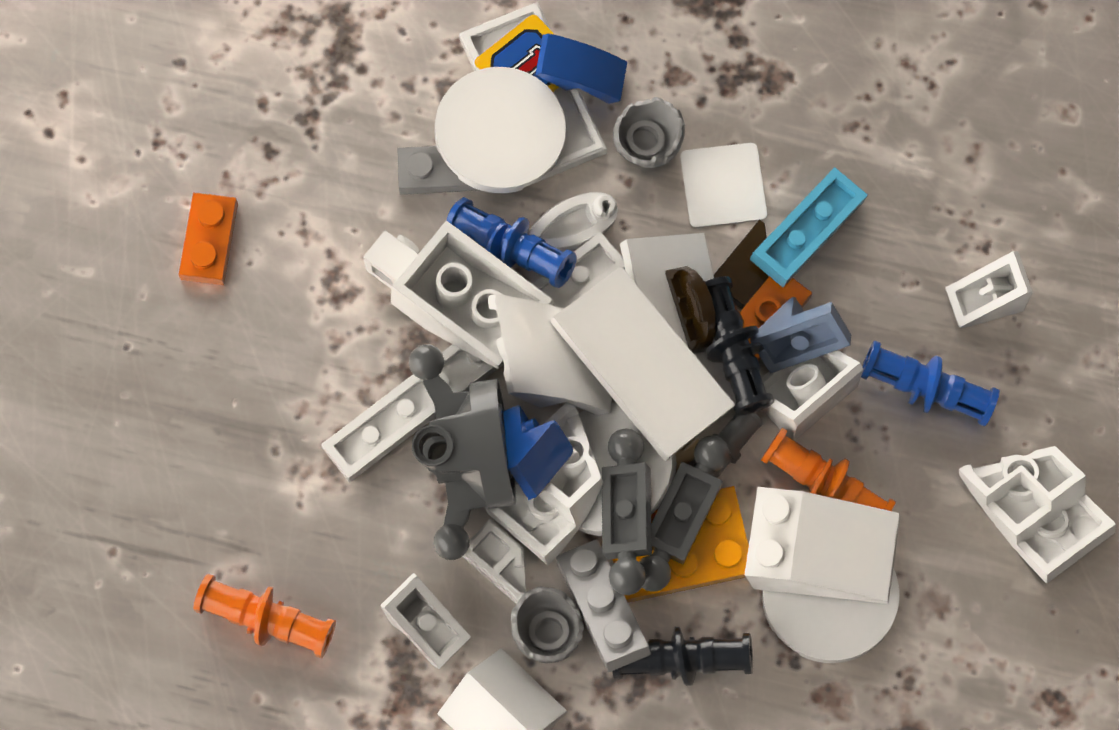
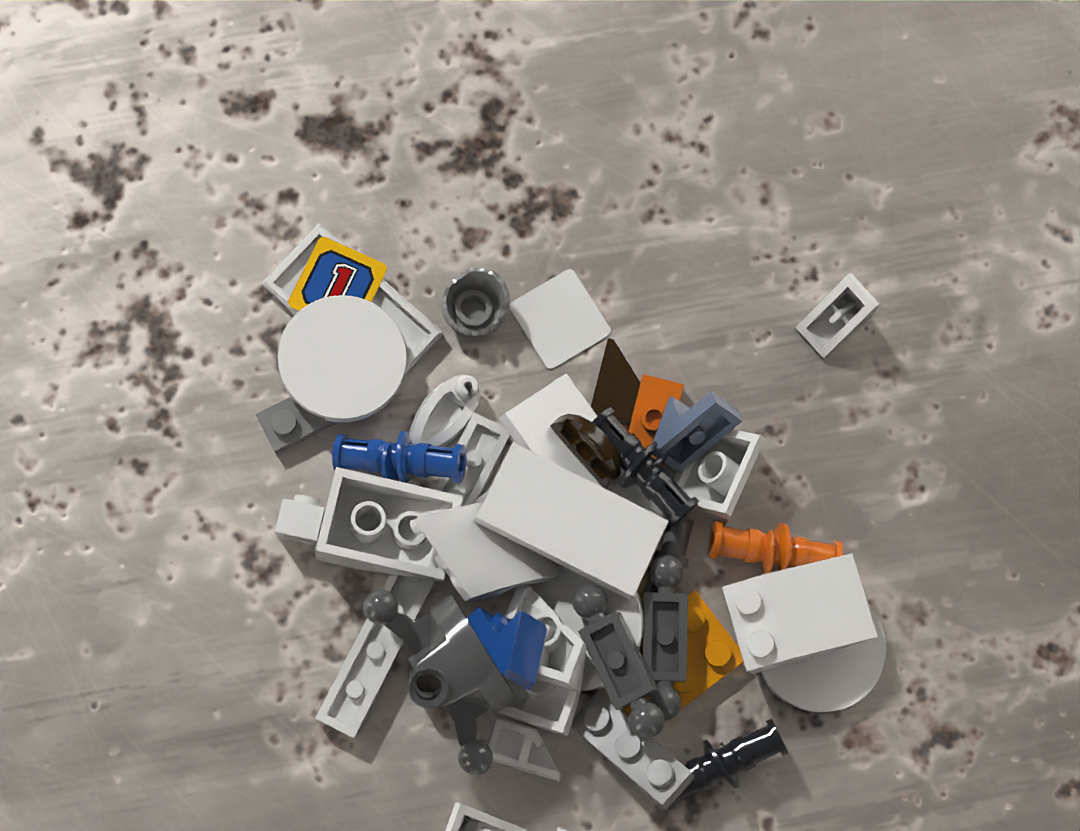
camera: 30 degrees left, 5 degrees up
orange plate [179,192,238,285] -> none
light grey hair [510,586,584,663] -> none
blue slope [535,33,627,104] -> none
medium azure plate [750,167,868,287] -> none
blue piece [861,340,1000,426] -> none
white slope [959,446,1116,584] -> none

